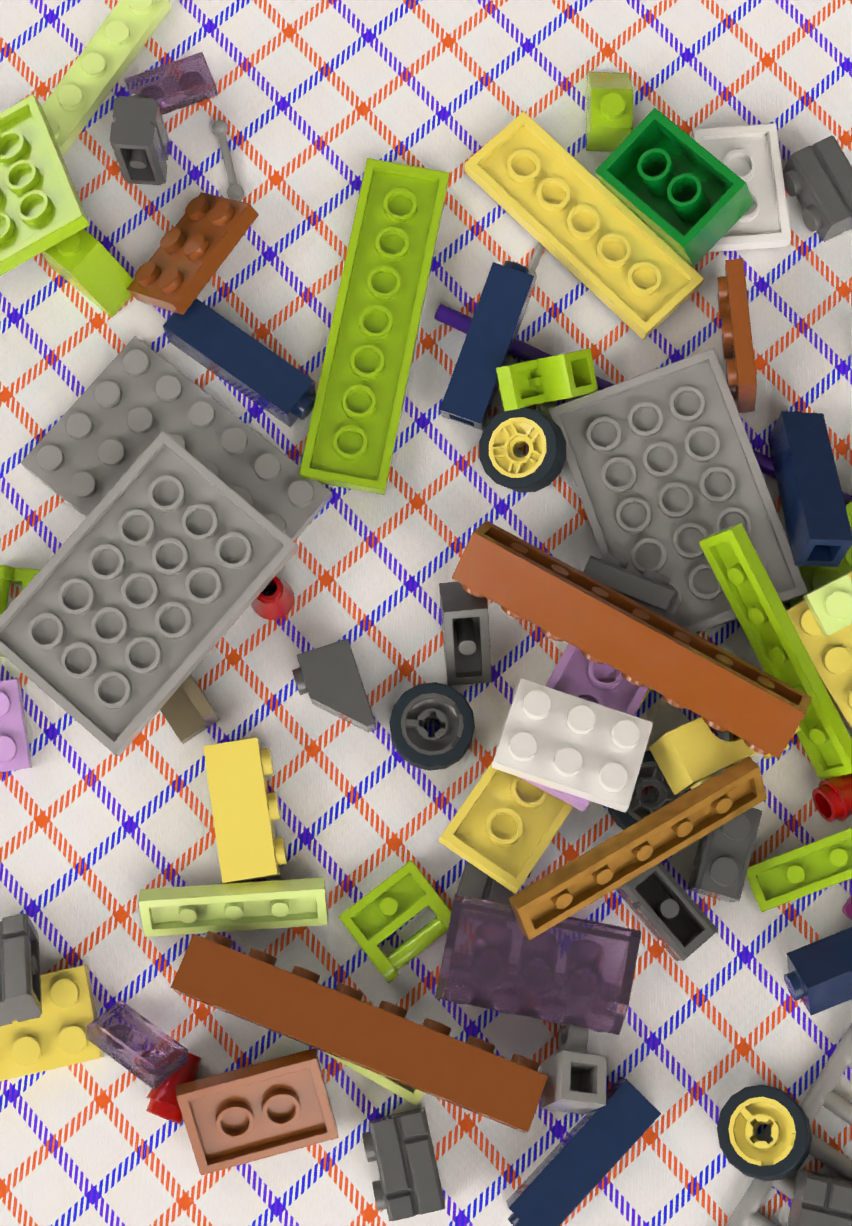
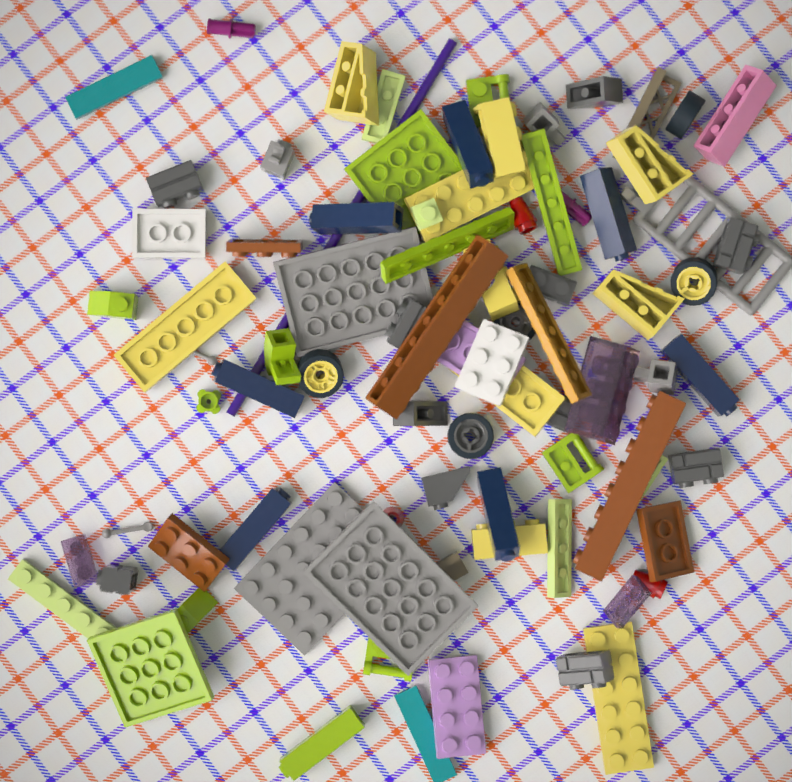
camera: 85 degrees left, 10 degrees up
lime plate [299,158,450,495] -> none
green brick [595,108,754,267] -> none
dark grey brick [615,862,718,961] -> none
none -> lime plate [196,389,221,414]
none -> dark blue brick [477,467,520,562]
none -> light yellow wedge [592,269,684,340]

